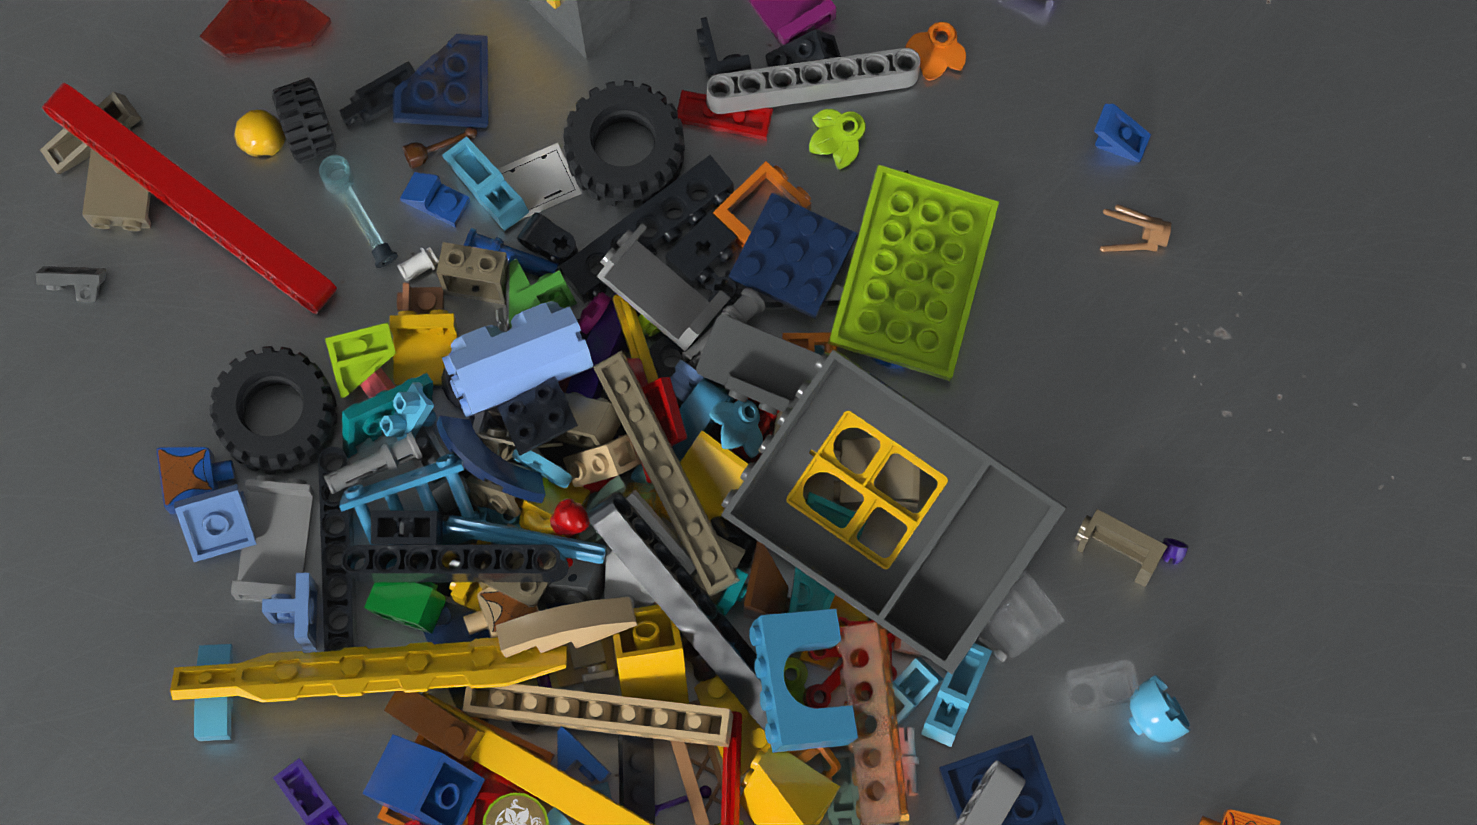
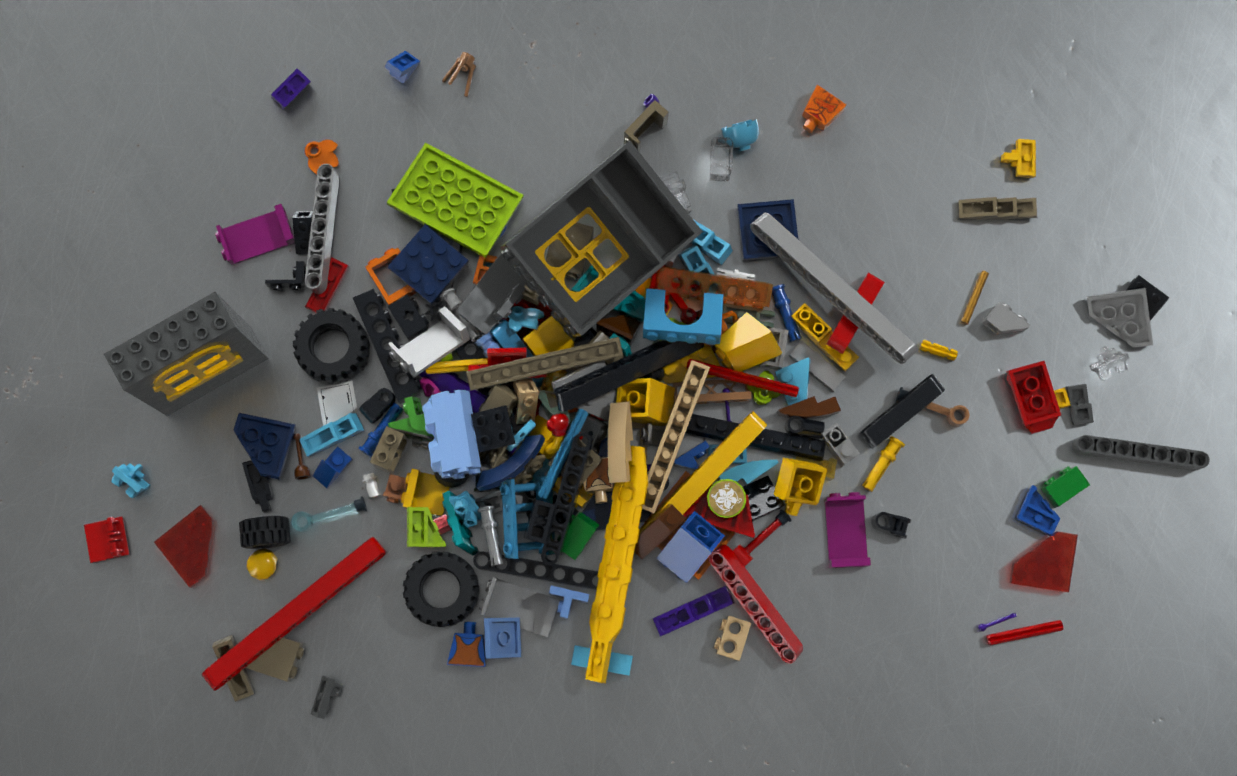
camera: 85 degrees left, 5 degrees up
lime plate [809,109,866,170] -> none

